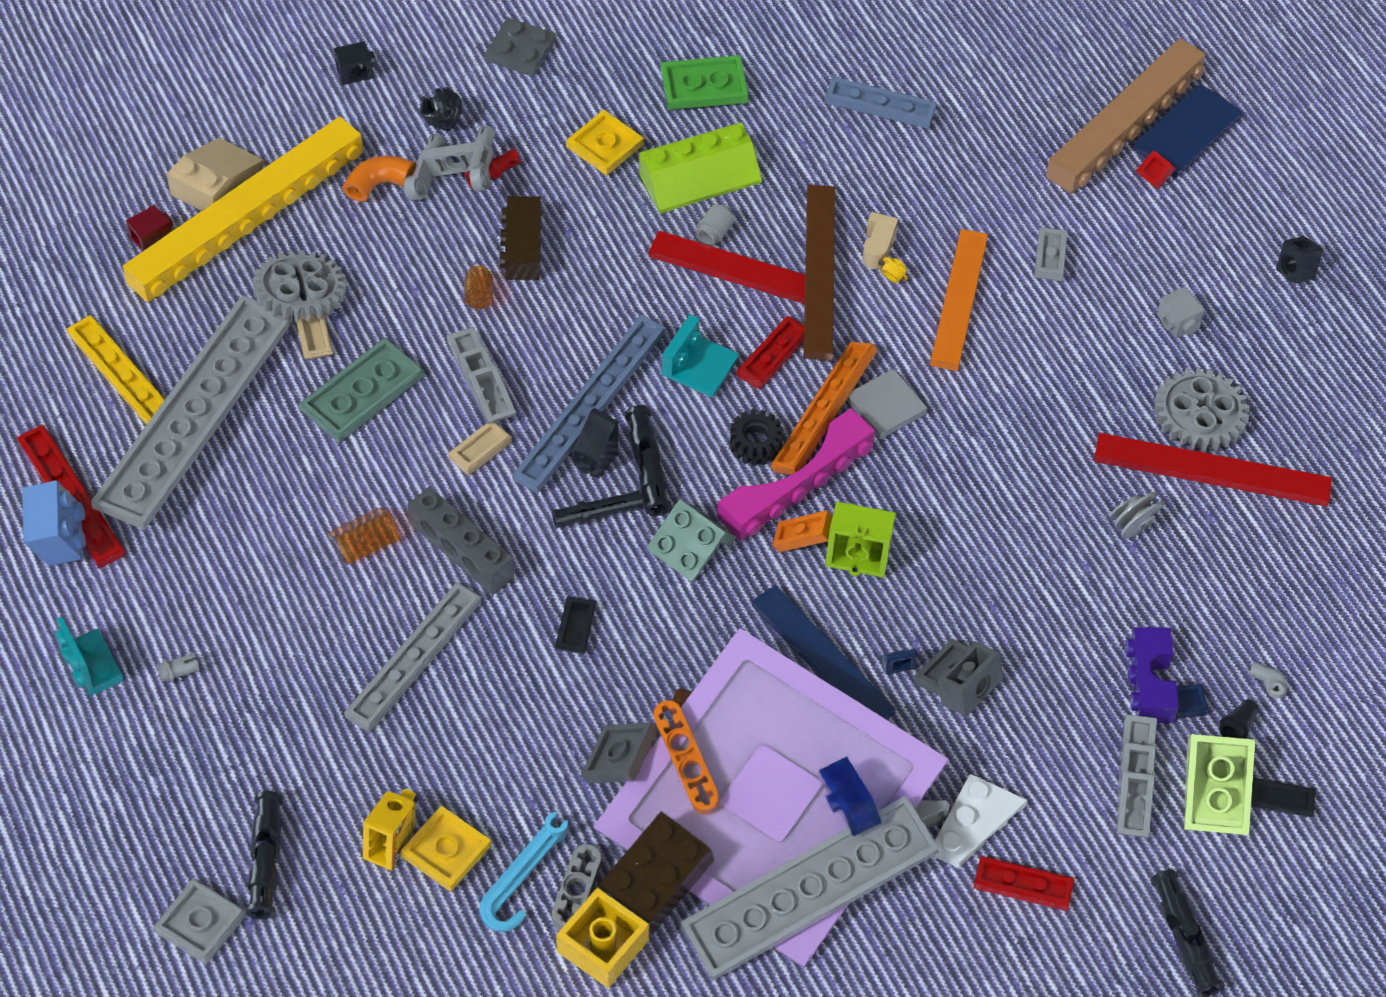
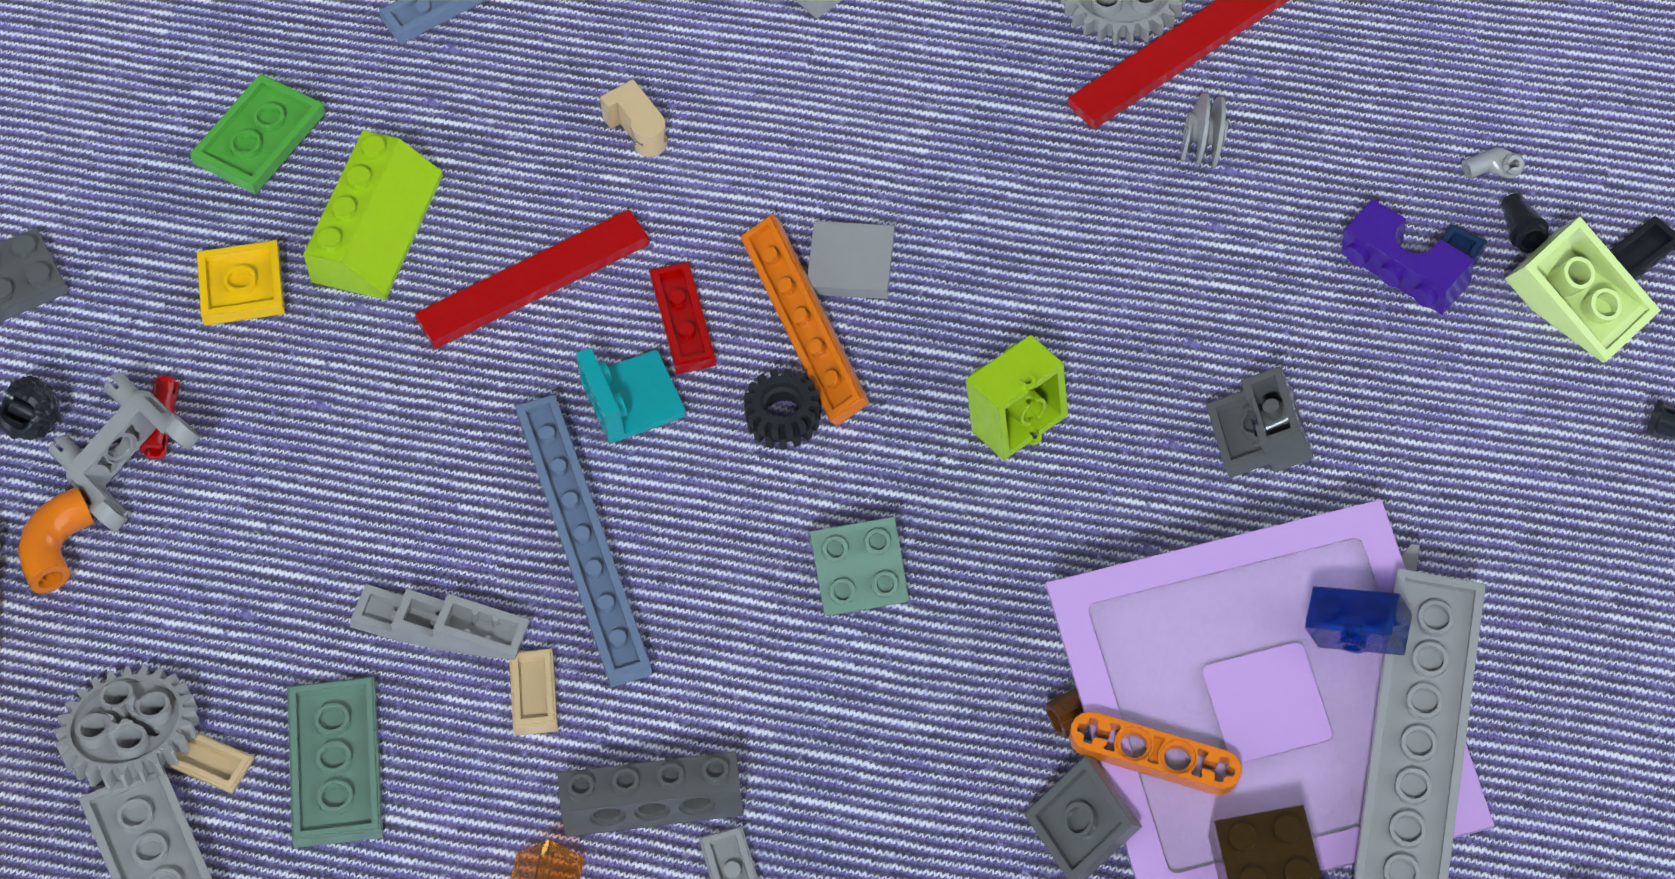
camera: 45 degrees left, 0 degrees up
clear orange brick [464,266,493,309] -> none
dark brown brick [500,196,541,280] -> none
black pin [552,490,643,528] -> none
black tile [555,596,597,654] -> none
black slope [574,408,618,479] -> none
black piece [625,405,672,517] -> none
light grey brick [696,204,735,246] -> none
dark pink arch [717,408,875,541] -> none
dark blue tile [752,585,896,720] -> none
orange plate [772,510,833,552] -> none
reddish brown tile [803,185,835,360] -> none
yellow plate [880,257,908,284] -> none
dark blue slope [880,649,917,675] -> none
orange tile [930,229,988,371] -> none
white wing [933,774,1028,868] -> none
red tile [973,855,1075,911] -> none
light grey slope [1116,715,1157,838] -> none

